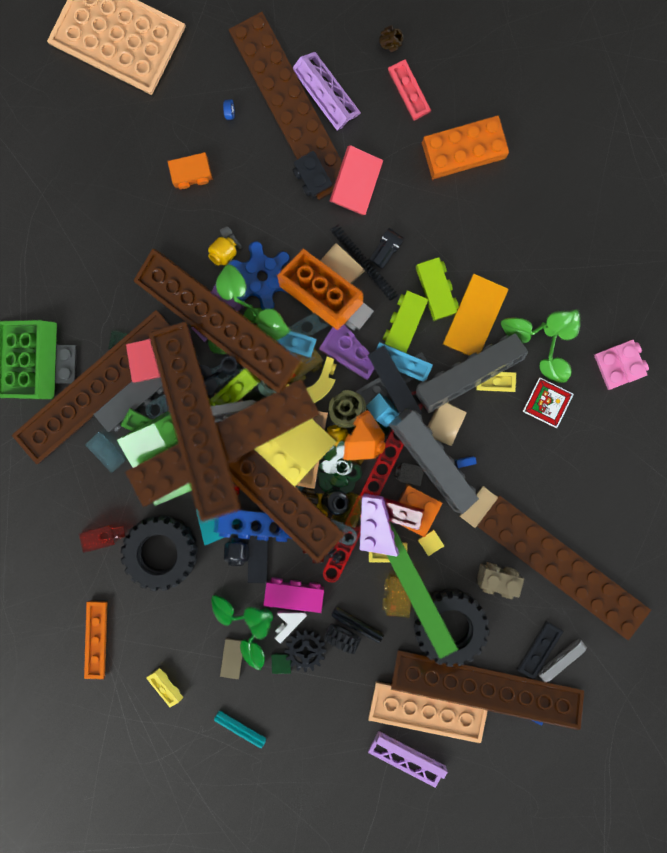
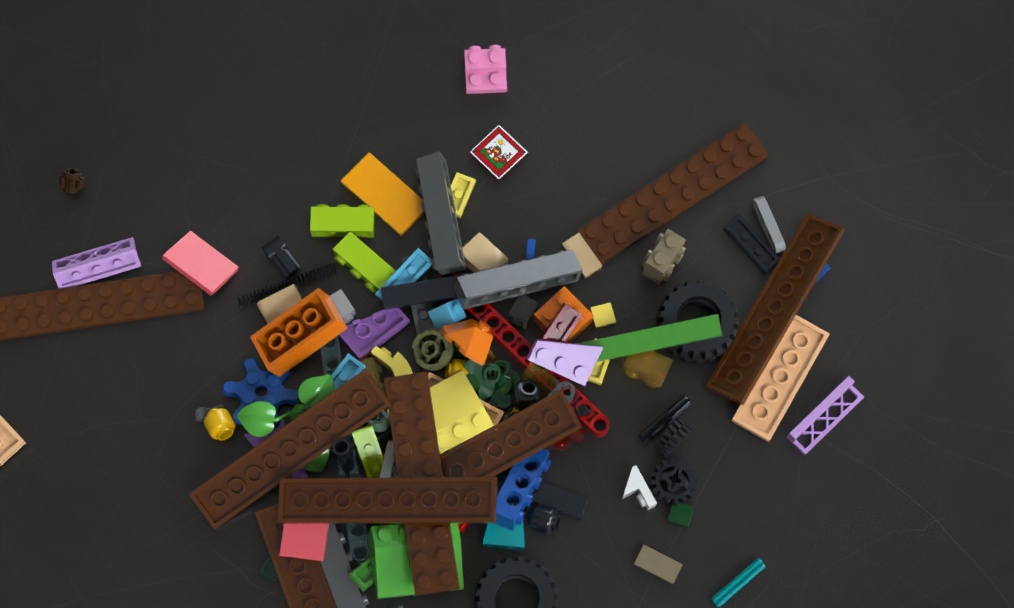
camera: 70 degrees left, 15 degrees down
orange brick [168,153,213,189] -> none
green plant [211,595,273,670] -> none
blue tile [223,99,235,120] -> none
dark pink brick [264,578,324,613] -> none
black bracket [292,151,333,199] -> none
coral tile [388,59,431,121] -> none
orange brick [422,115,509,179] -> none
bright green plant [501,310,580,383] -> none

